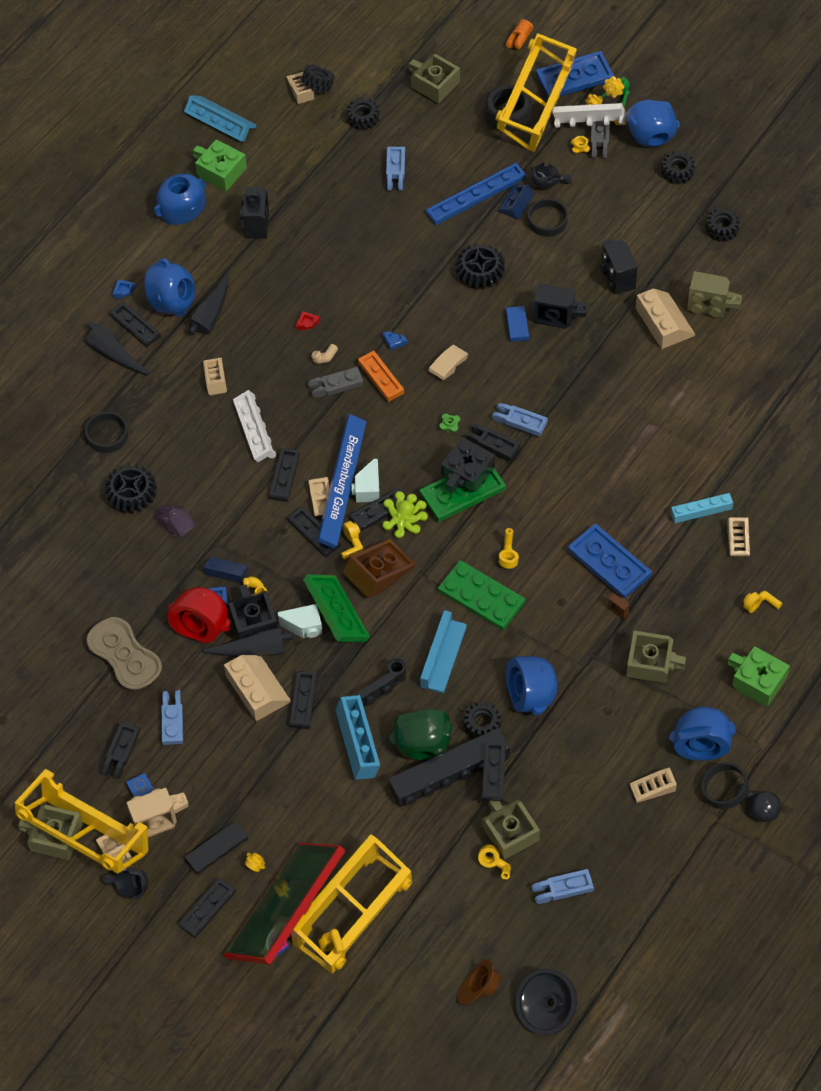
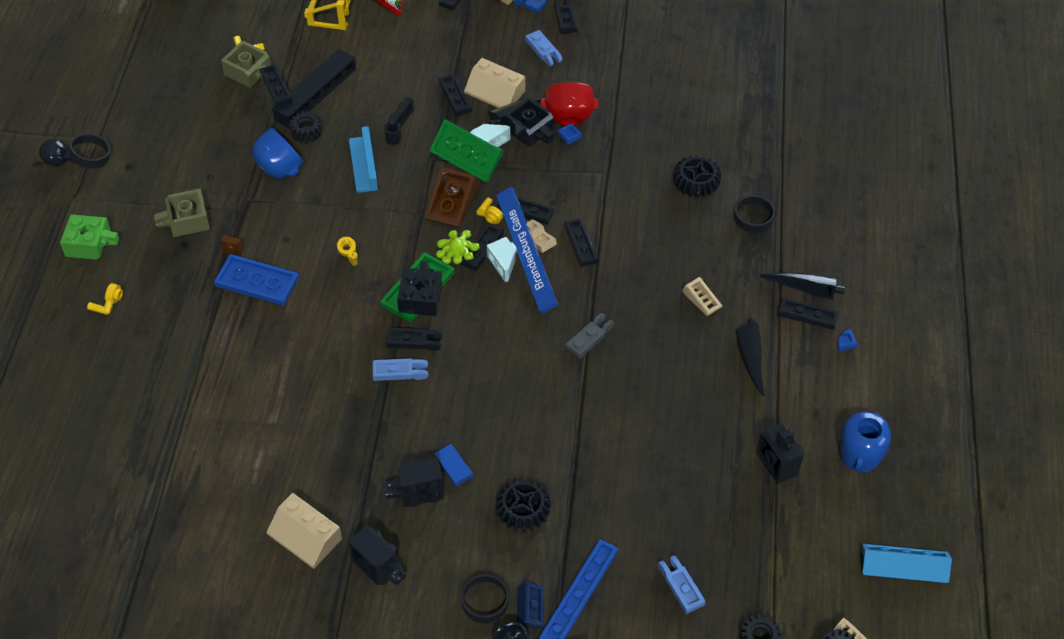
camera: 150 degrees right, 5 degrees down
dark tan plate [87,617,162,689] -> none
blue piece [144,258,195,316] -> none
clear purple slope [154,504,196,537] -> none
bright green hinge [193,140,247,191] -> none
dark blue slope [204,557,248,583] -> none
white hinge [233,390,276,462] -> none
yellow arm [243,576,267,594] -> none
red tile [296,311,320,330] -> none
tan arm [311,344,338,364] -> none
dark azure brick [335,695,380,780] -> none
orange plate [358,351,404,402] -> none
blue tile [383,332,408,350] -> none
dark green piece [389,709,453,760] -> none
tan slope [429,345,468,380] -> none
green plate [438,560,526,631] -> none
bright green plate [440,414,460,433] -> none
medium blue hinge [531,869,594,904] -> none
tan slope [630,768,677,803] -> none
blue piece [669,707,736,760] -> none
medium azure piece [671,493,733,523] -> none
olive hinge [687,271,742,318] -> none
tan slope [727,518,750,556] -> none

